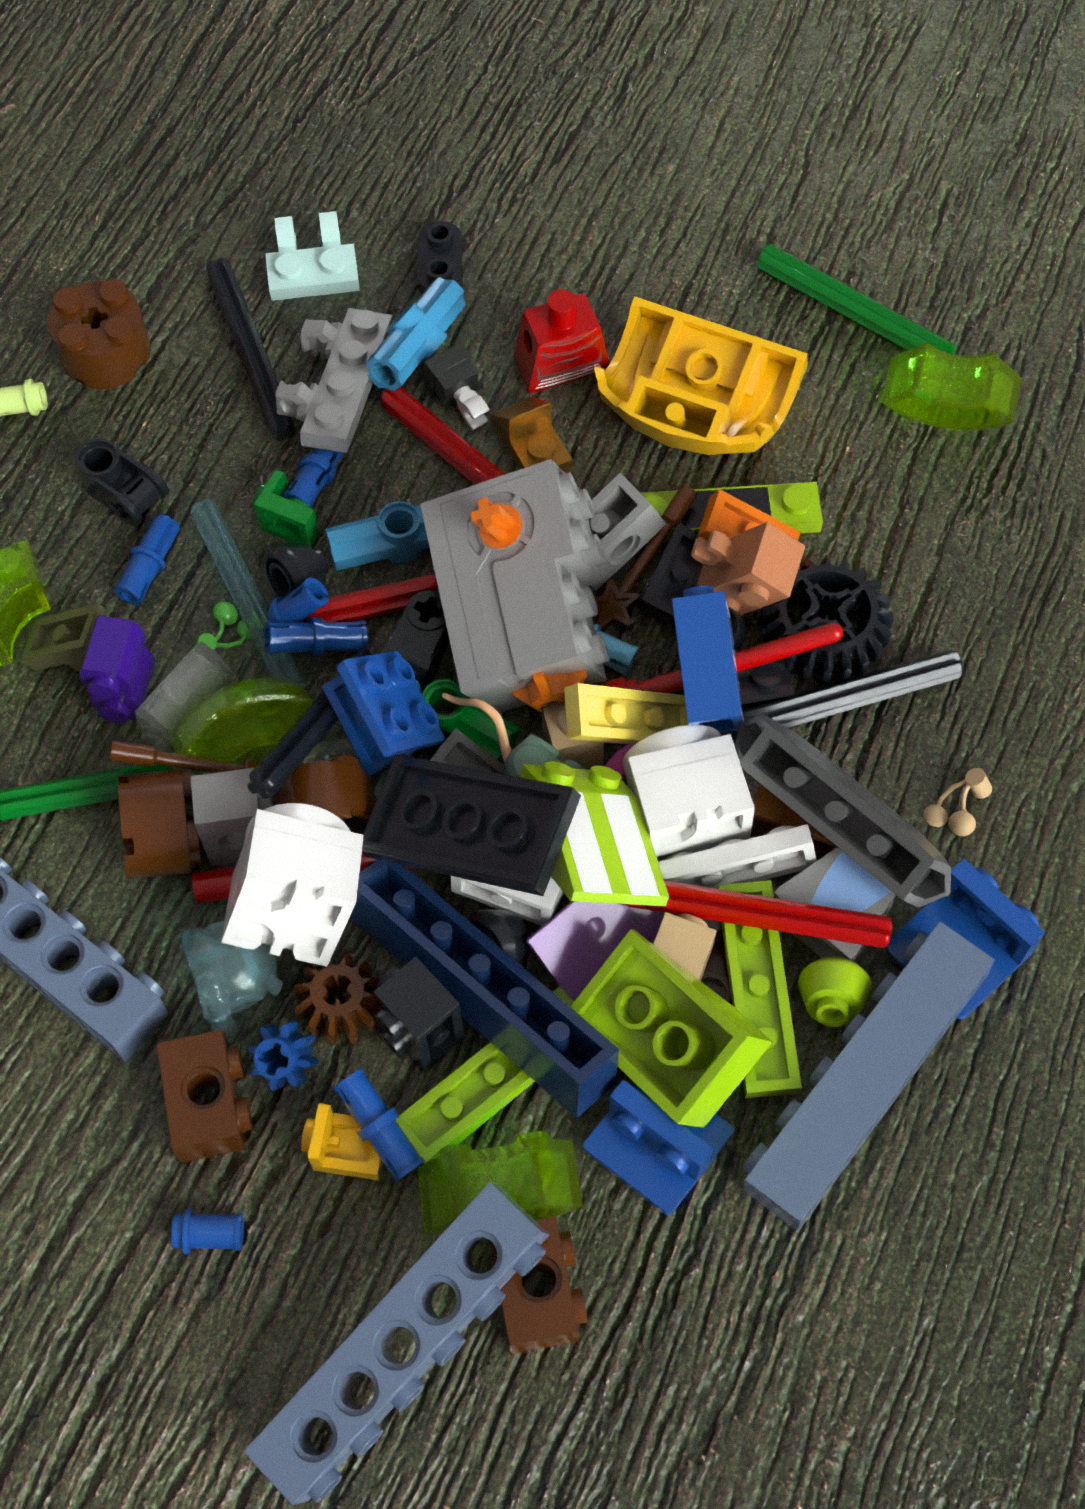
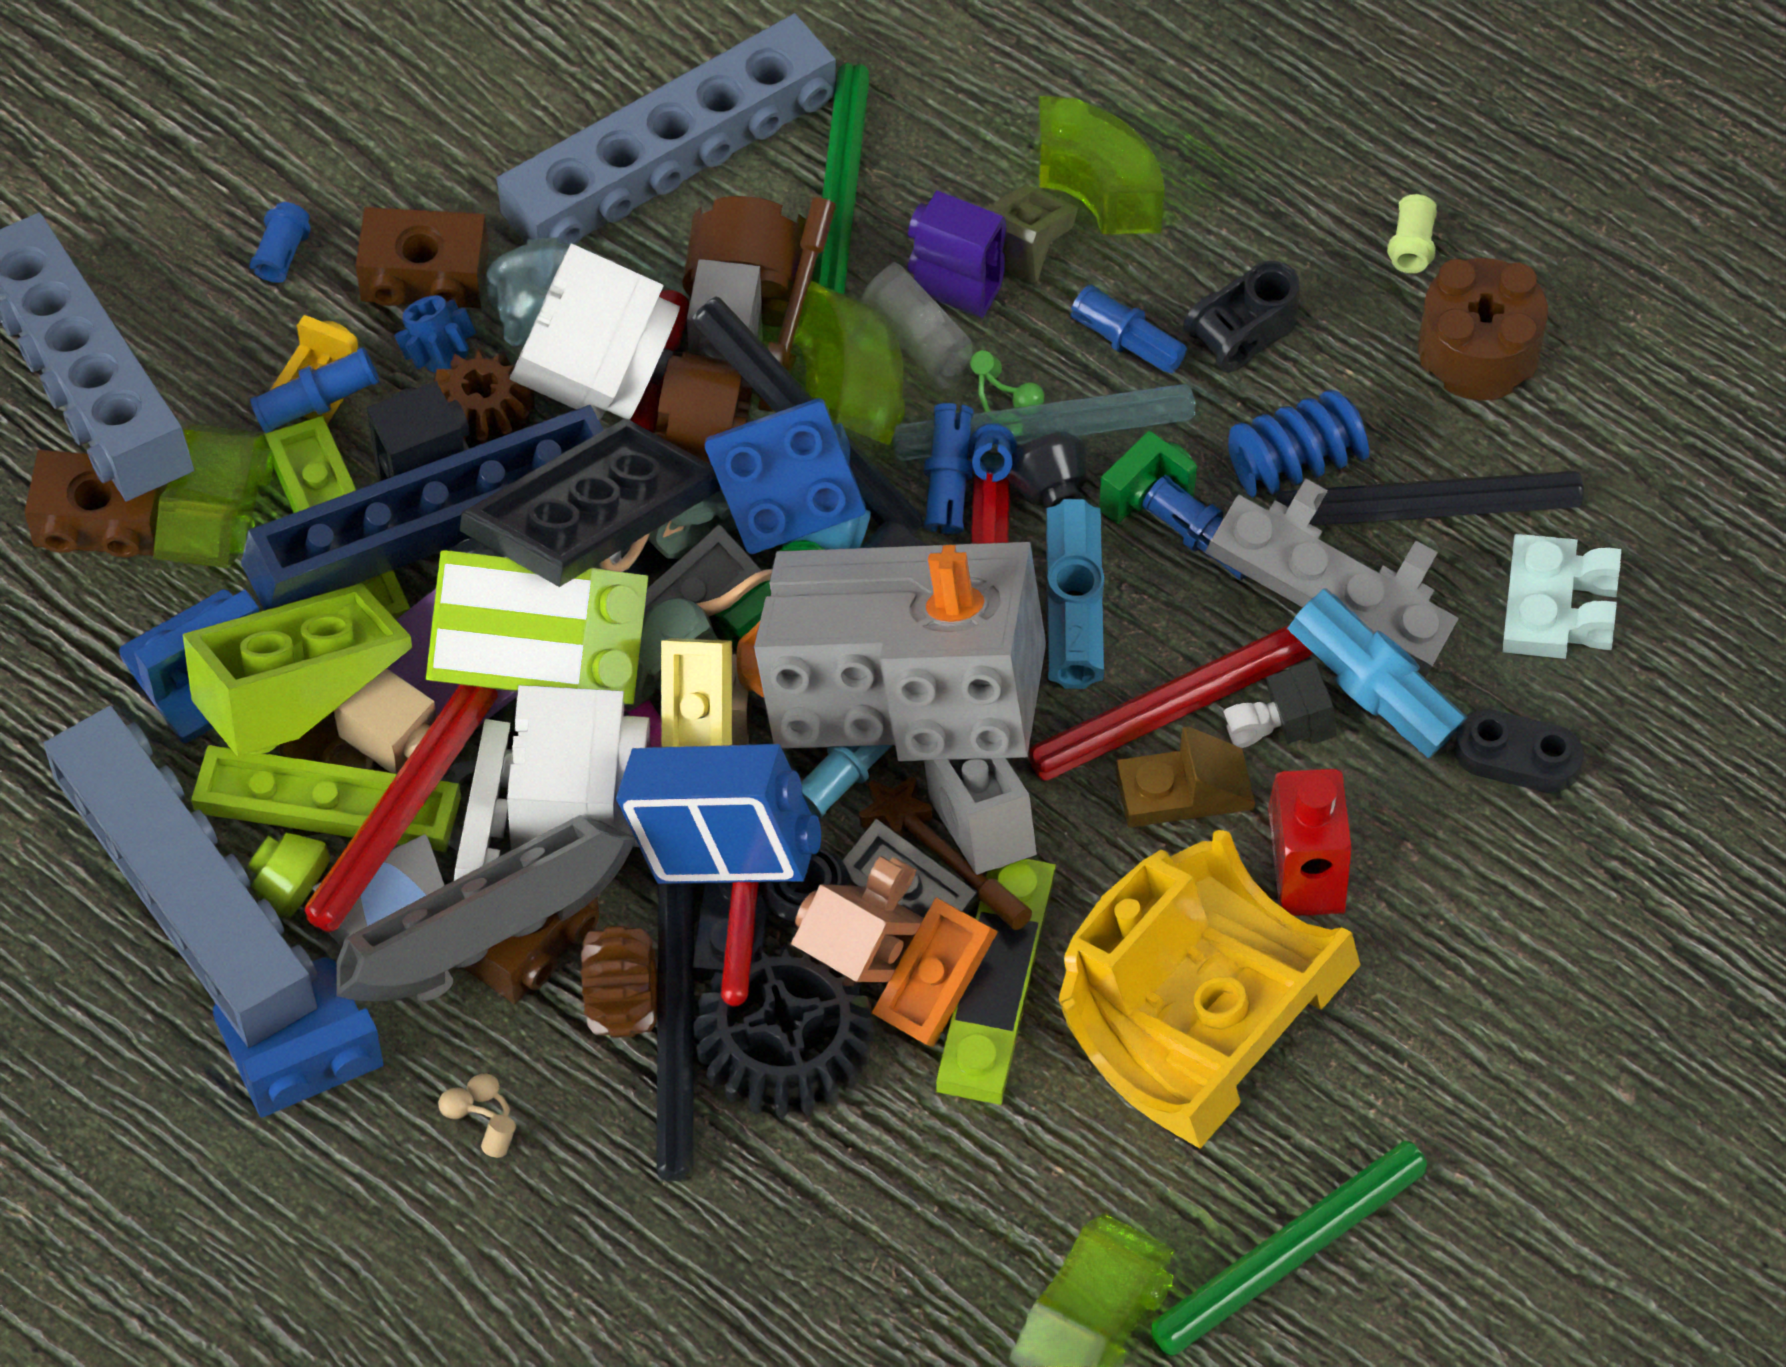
camera: 105 degrees right, 5 degrees down
none -> reddish brown gear [580,925,658,1038]
none -> blue piece [1228,389,1369,498]

